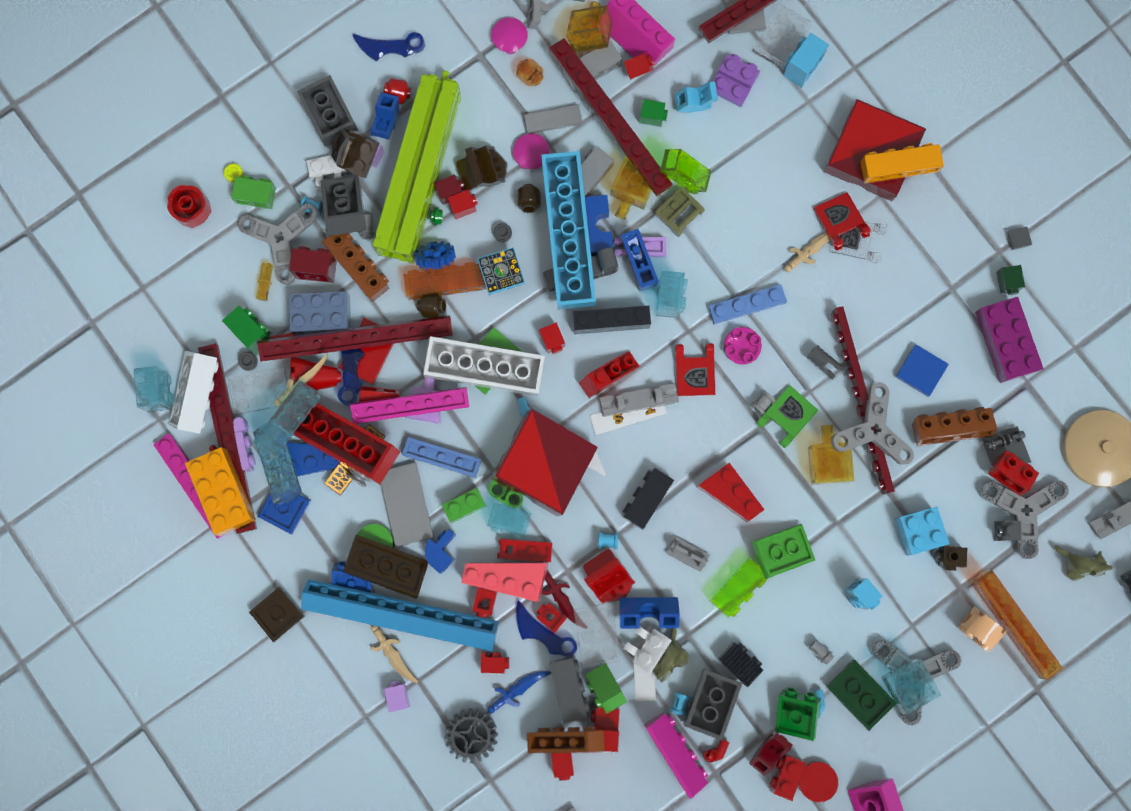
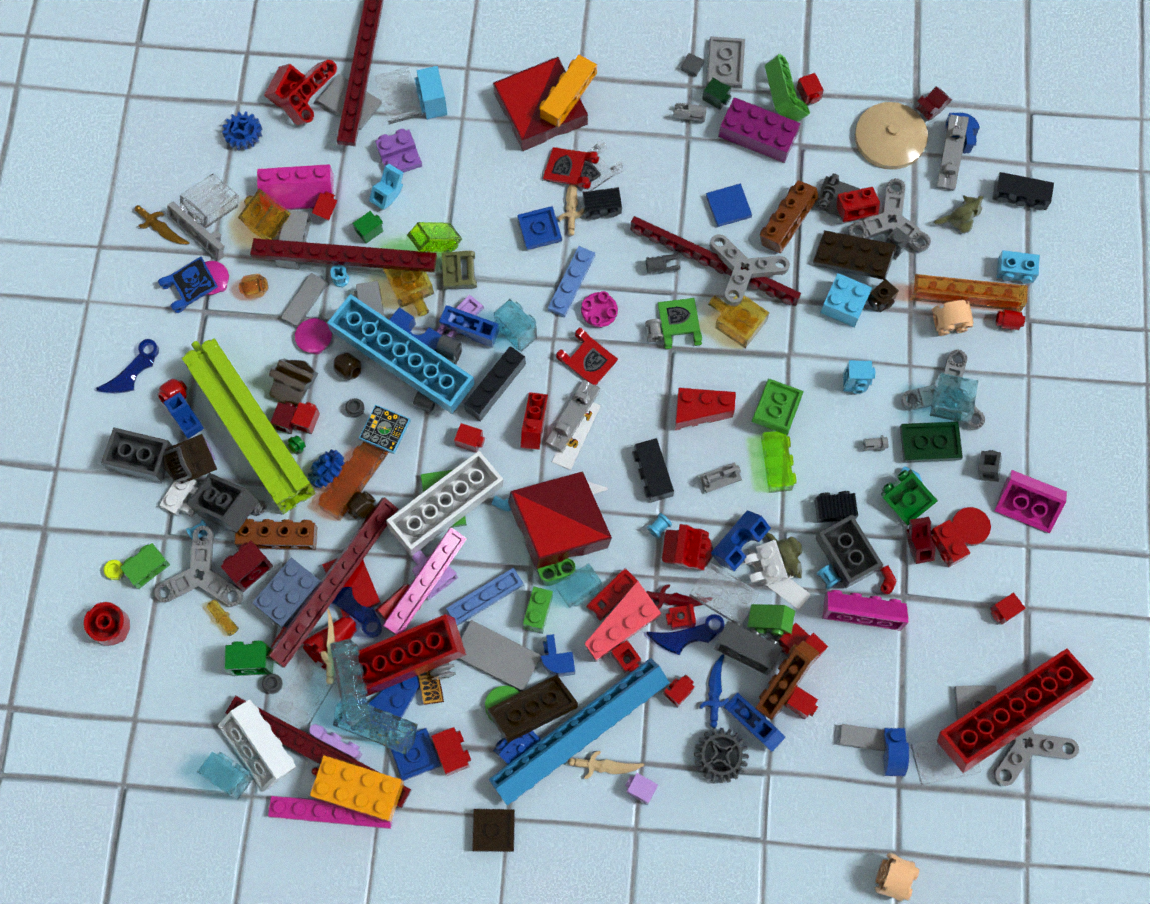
camera: 50 degrees left, 10 degrees down
none -> flag [158,256,218,313]
none -> medium azure bush [330,265,349,287]
none -> red brick [432,727,472,776]
none -> blue plate [517,206,562,250]
none -> black brick [583,187,622,220]
none -> light grey hinge [673,103,707,122]
none -> light grey tile [707,36,745,89]
none -> blue slope [724,692,786,752]
none -> bright green beam [765,54,810,122]
none -> red brick [796,73,824,105]
none -> dark brown plate [813,230,896,280]
none -> dark grey brick [978,450,1002,482]
none -> red brick [996,309,1025,330]
none -> medium azure brick [997,250,1040,284]

